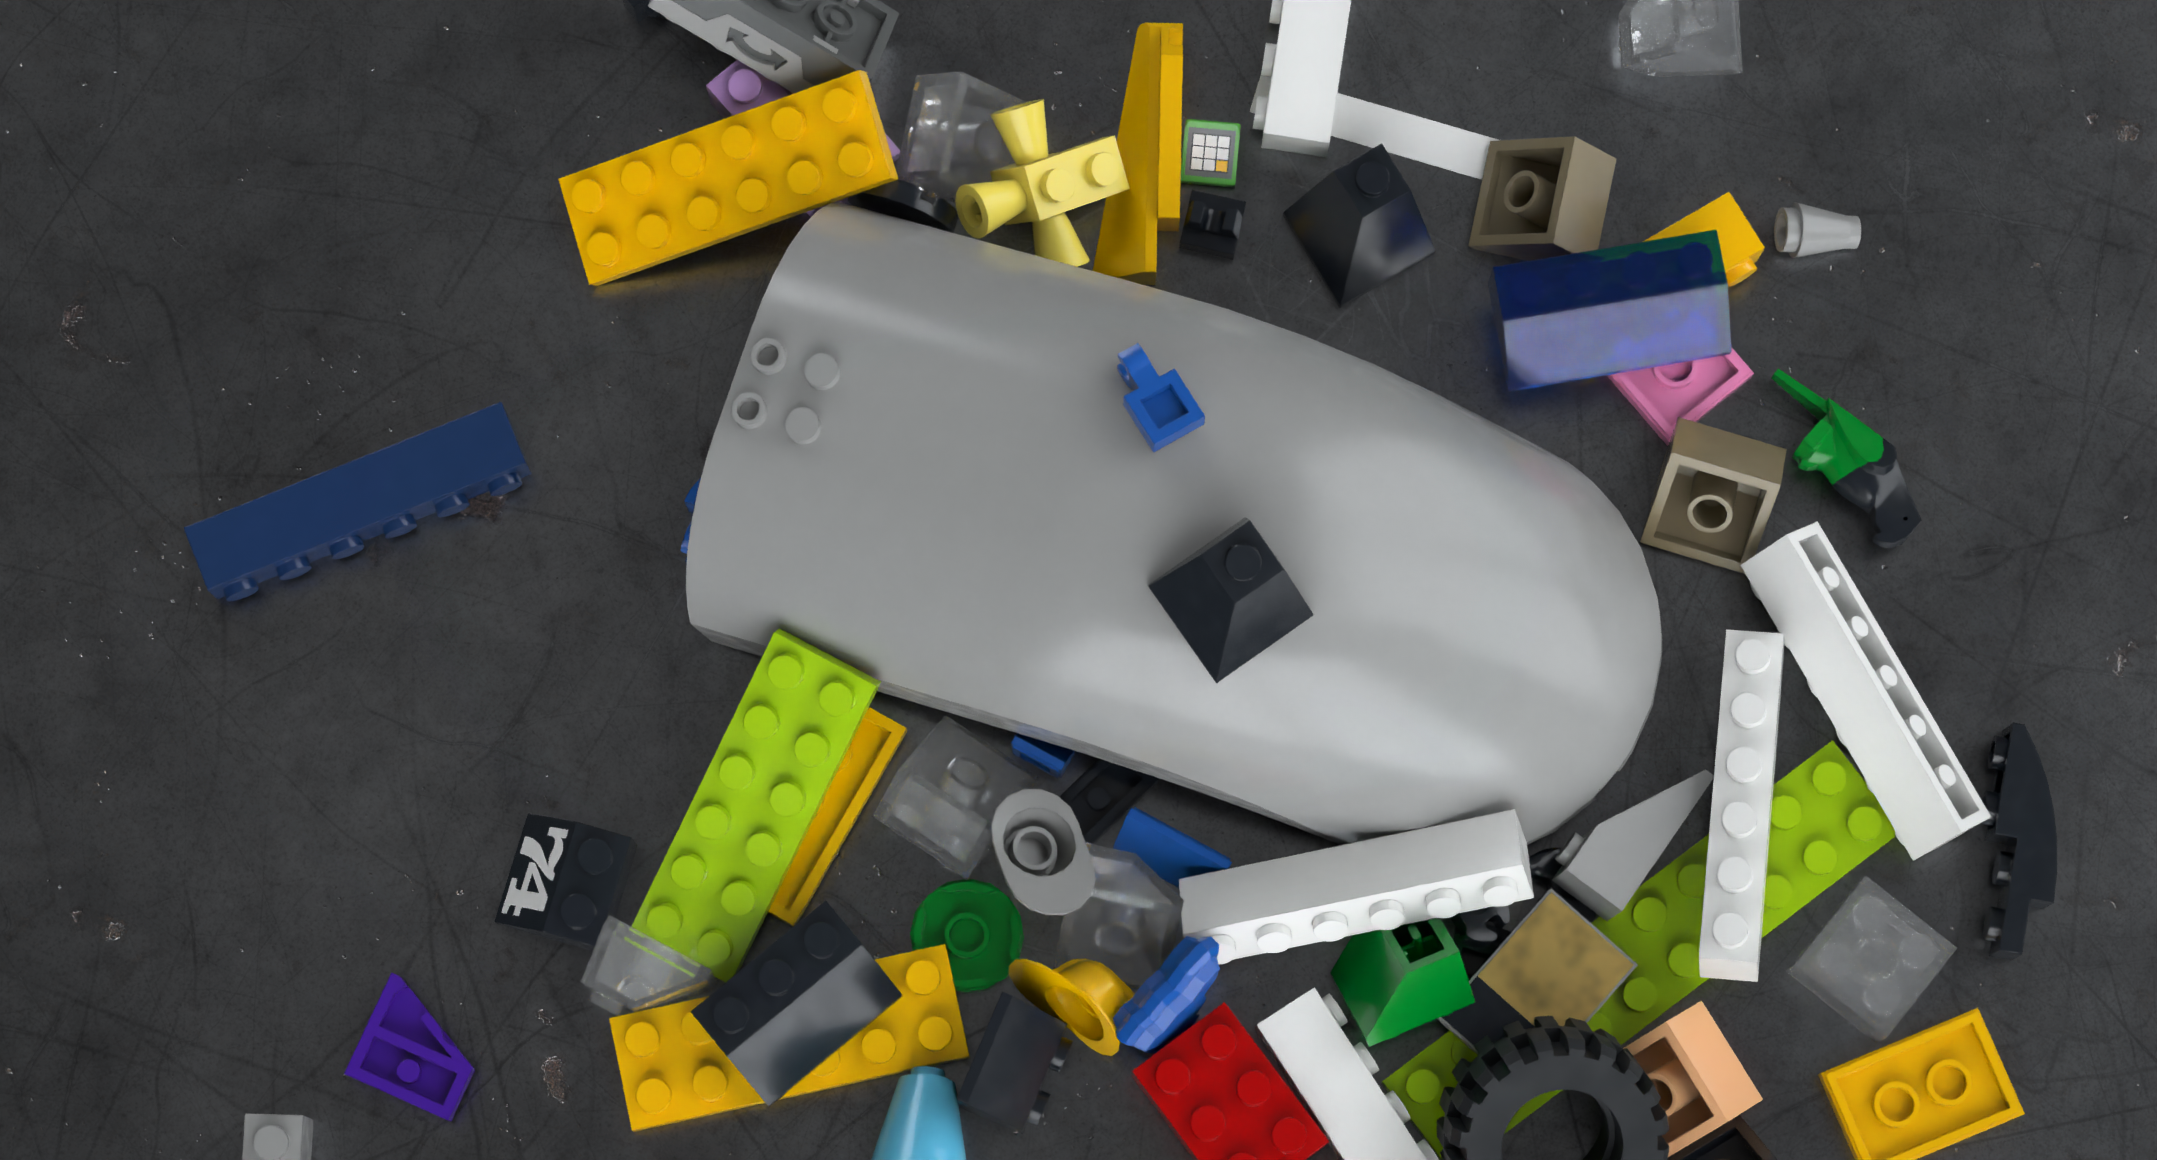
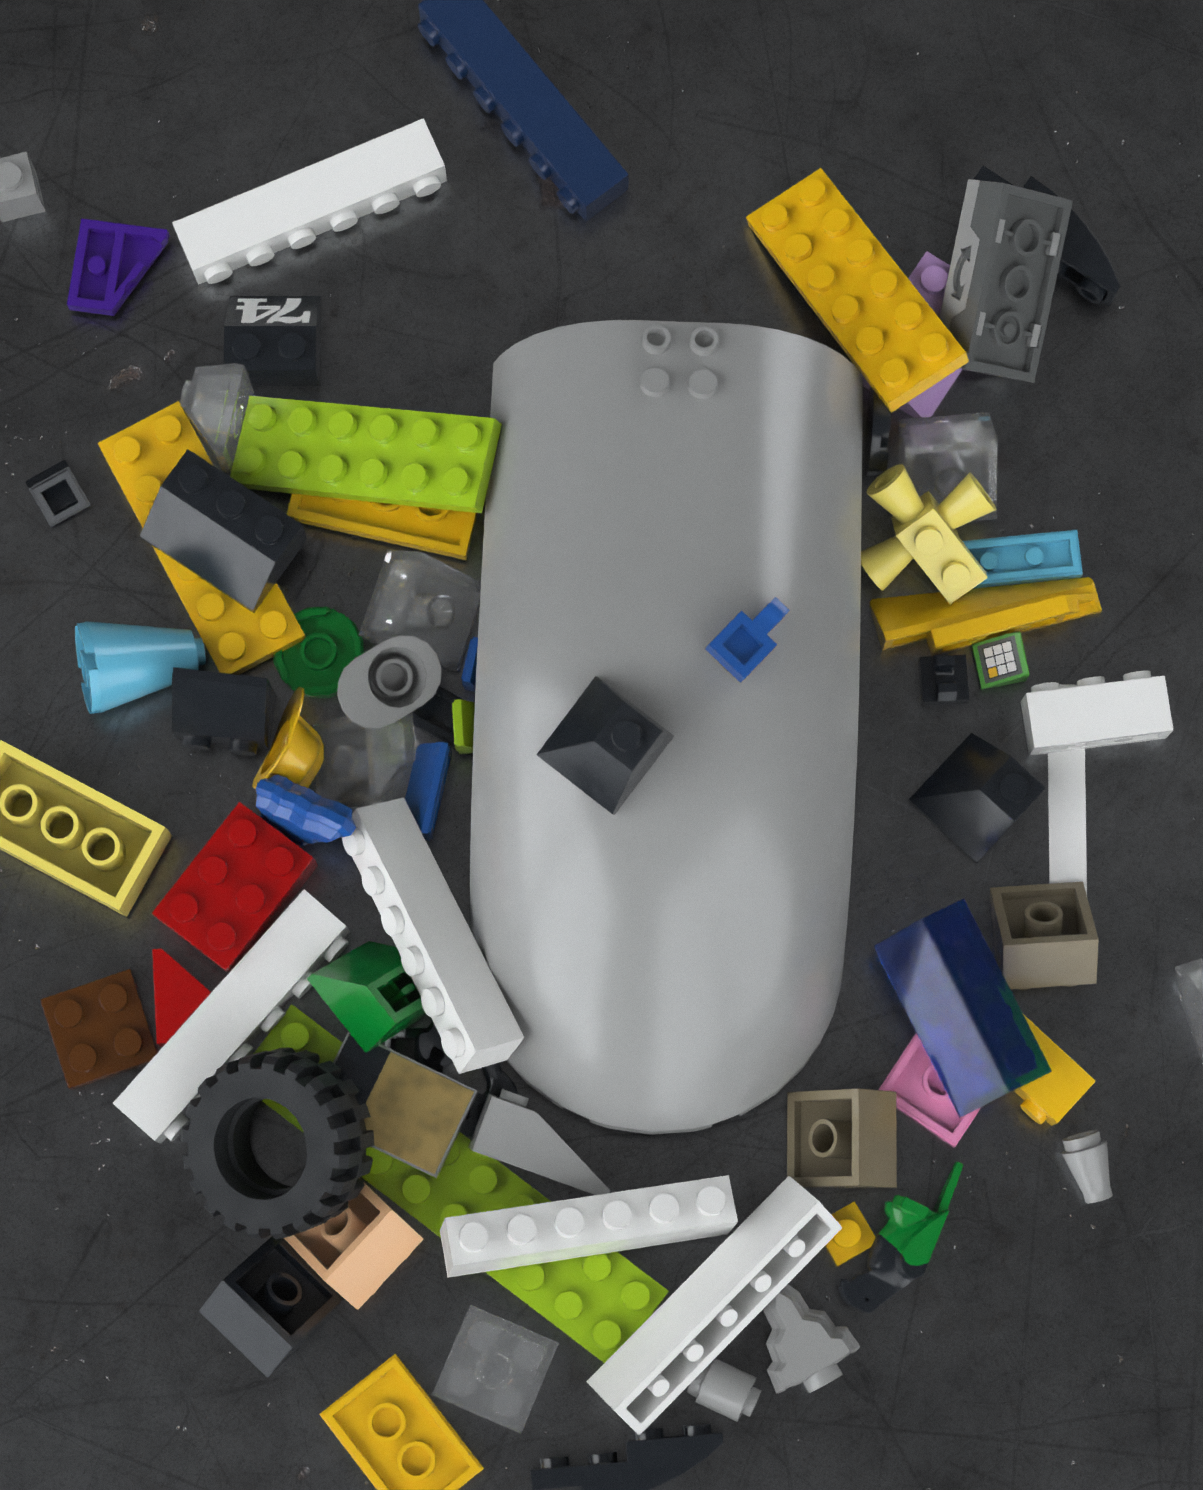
camera: 75 degrees right, 0 degrees up
none -> white brick [172,118,447,285]
none -> lime slope [452,699,475,754]
none -> light grey brick [687,1358,762,1422]
none -> light grey rock [763,1284,860,1394]
none -> yellow plate [825,1201,876,1267]
none -> medium azure tile [962,530,1083,588]

